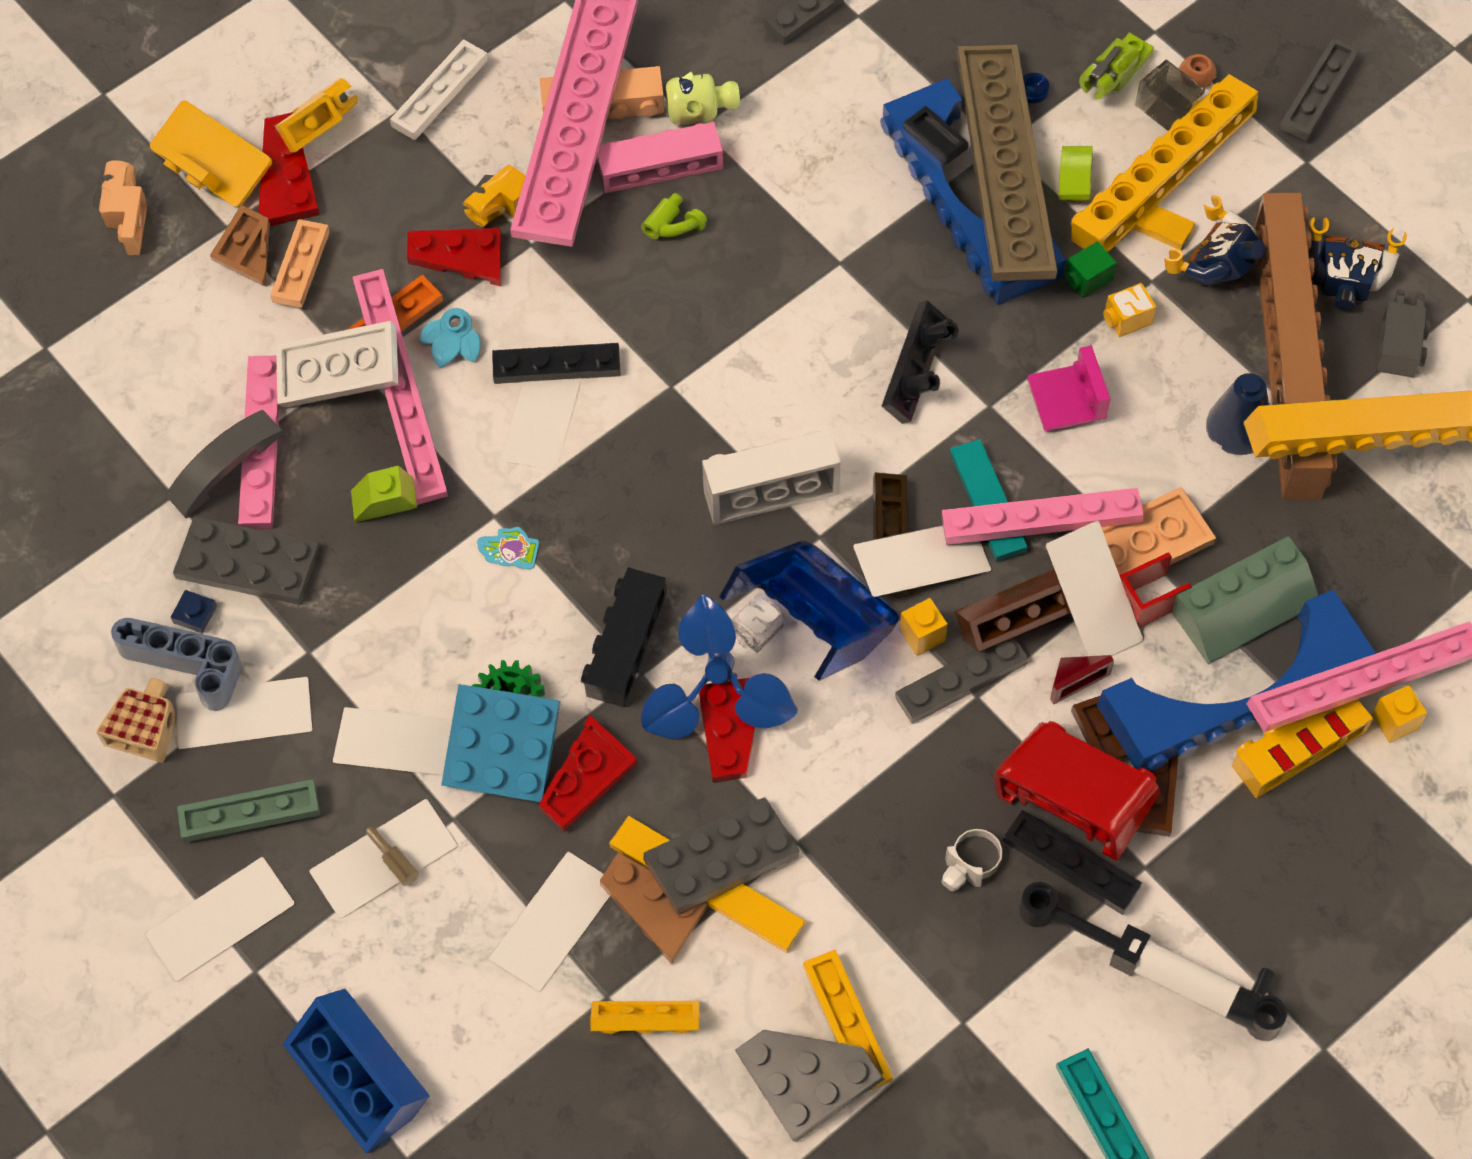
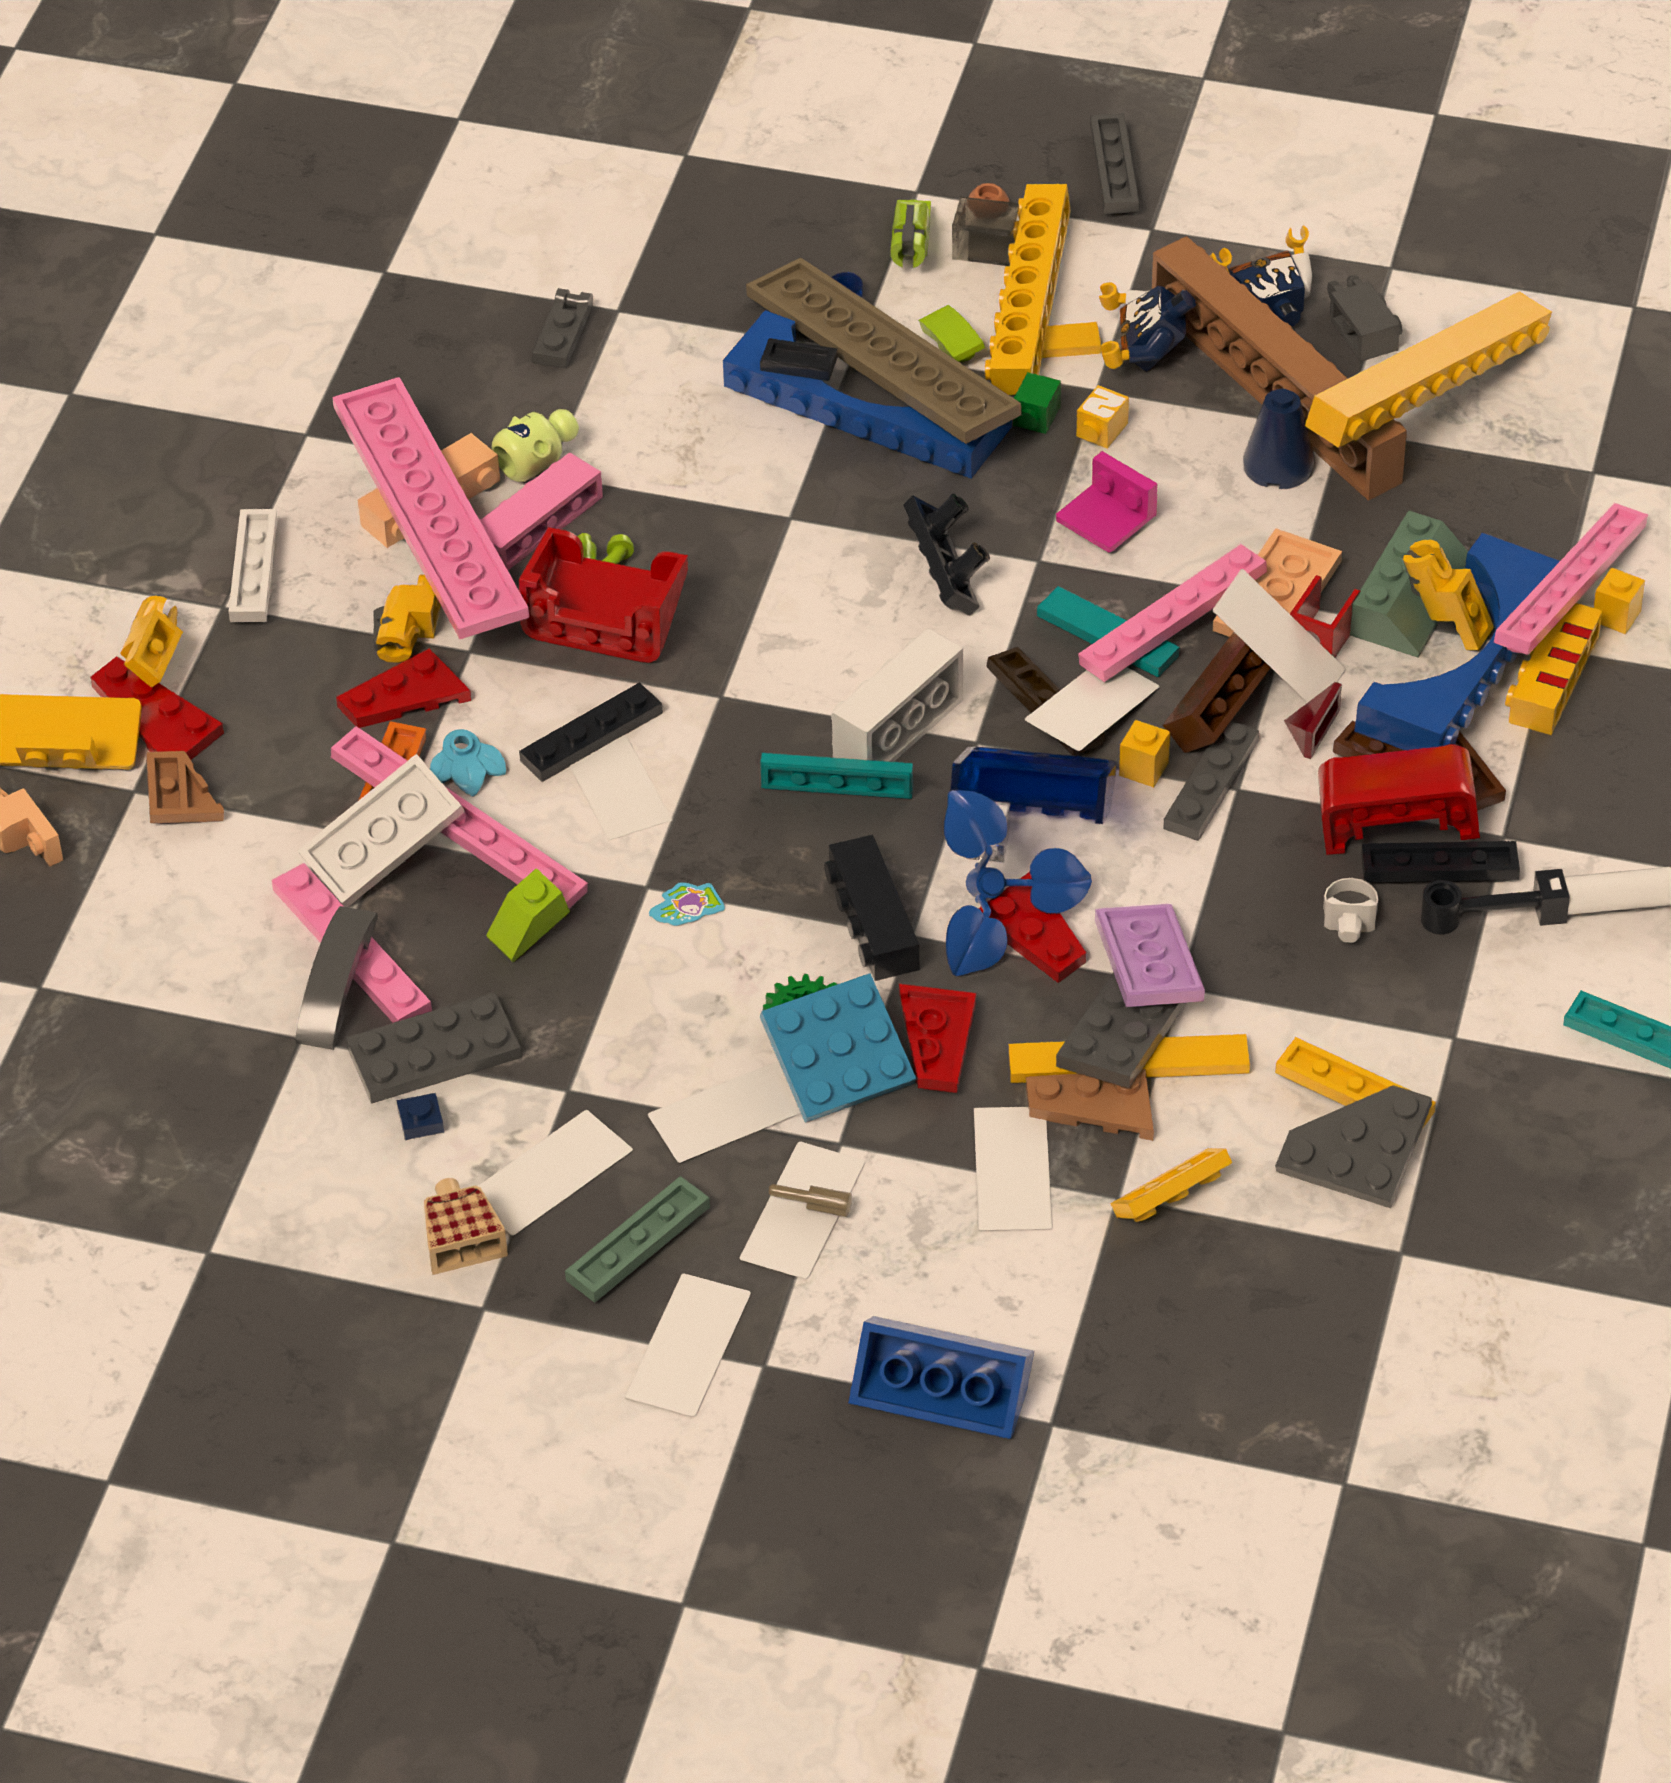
camera: 35 degrees left, 15 degrees down
sand blue beam [111,618,242,711] -> none
light nougat plate [270,219,330,308] -> none
none -> red windscreen [519,527,688,663]
none -> teal tile [760,753,913,799]
none -> lavender tile [1095,904,1205,1007]
none -> yellow plate [1403,540,1494,650]

